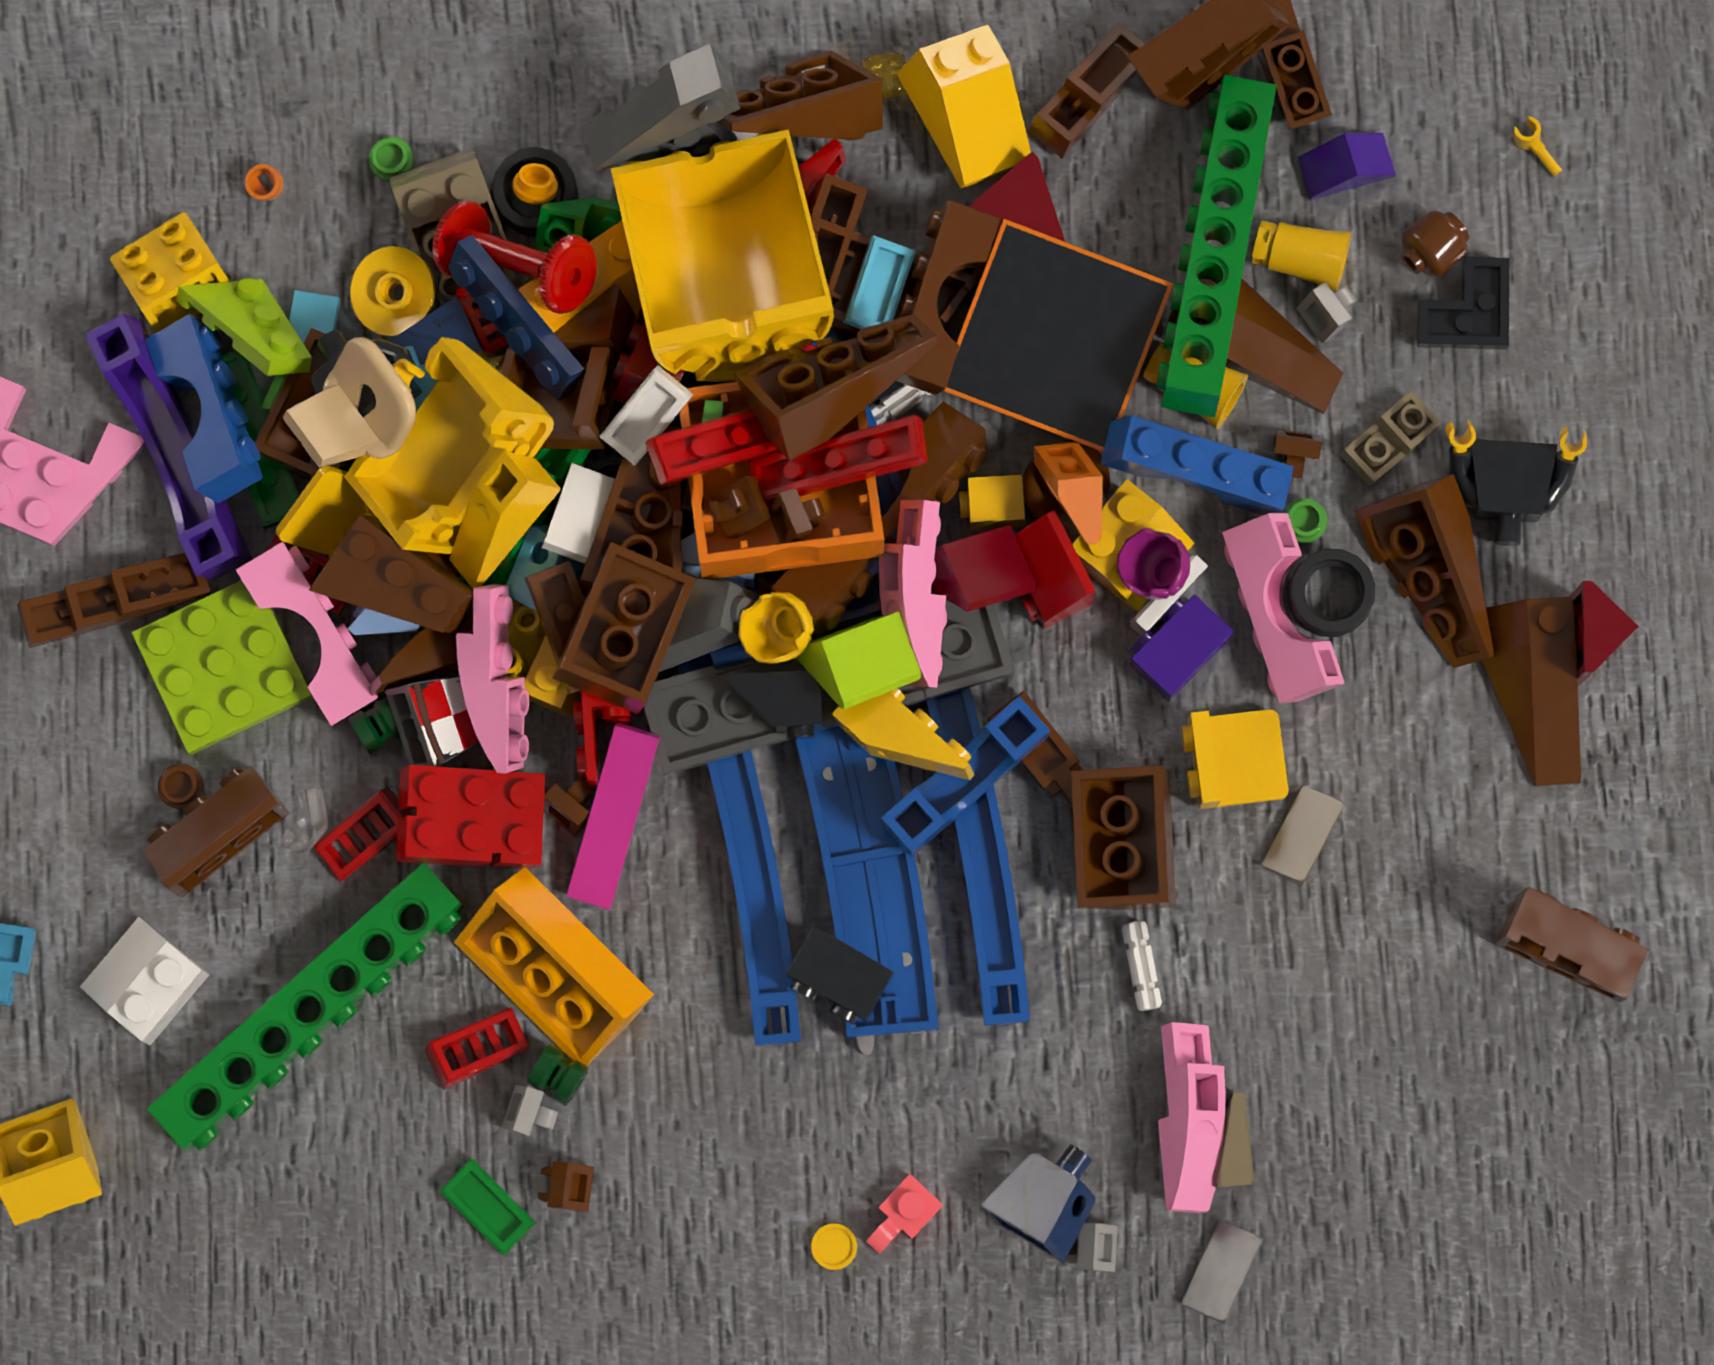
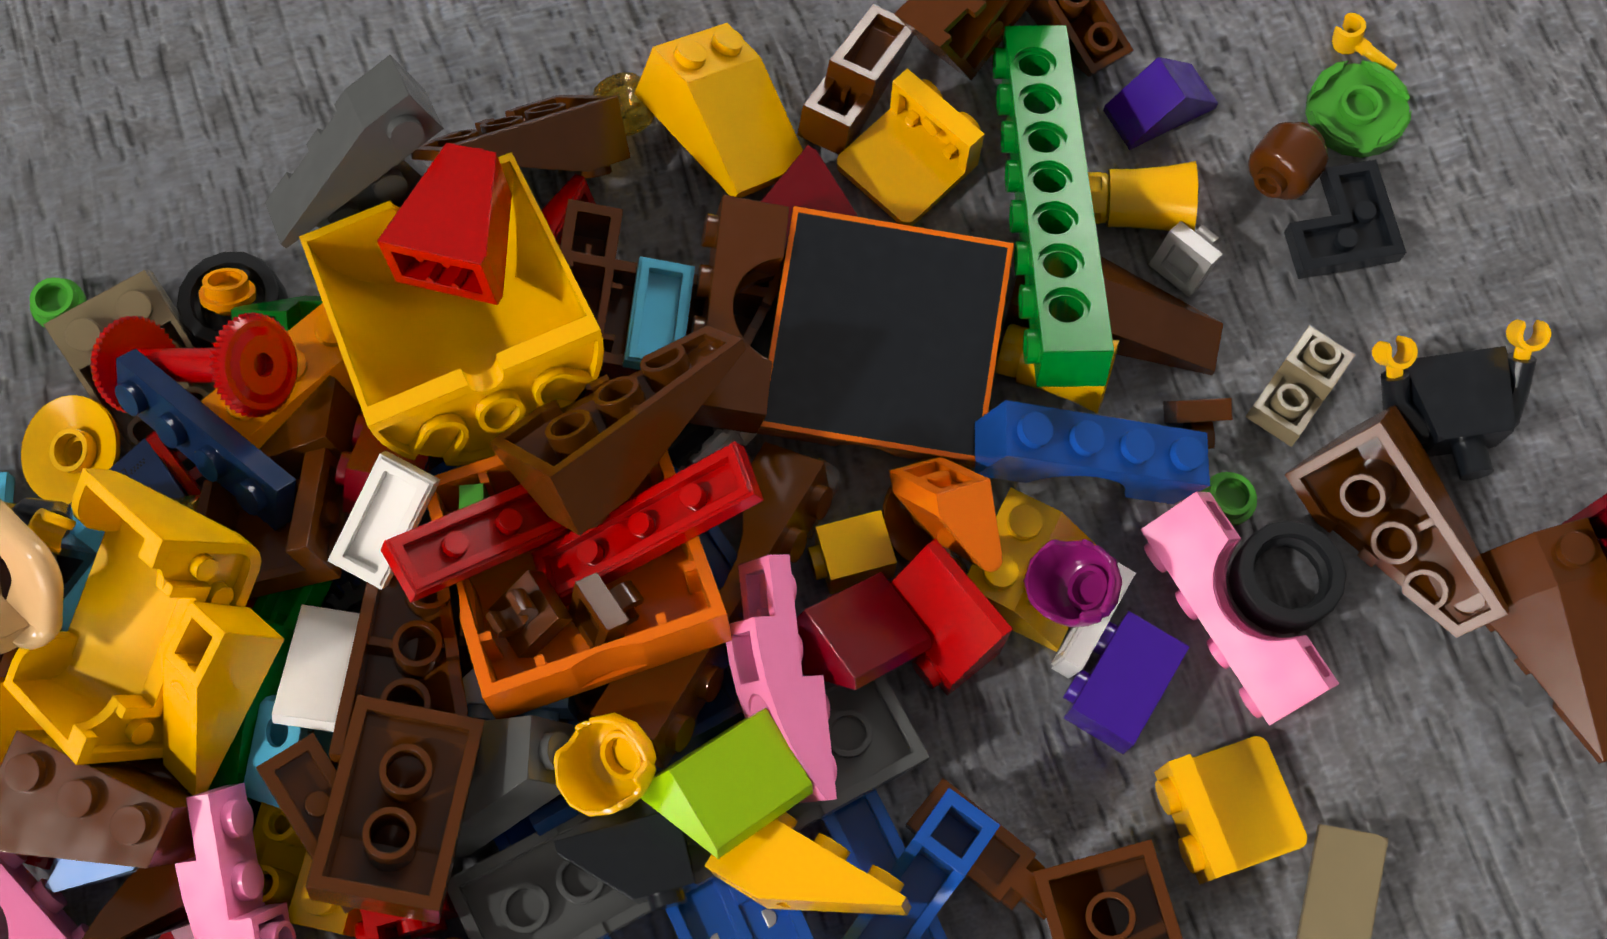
camera: 15 degrees left, 10 degrees down
none -> red slope [377,142,512,305]
none -> yellow bracket [837,68,984,226]
none -> bright green tile [1305,60,1412,158]

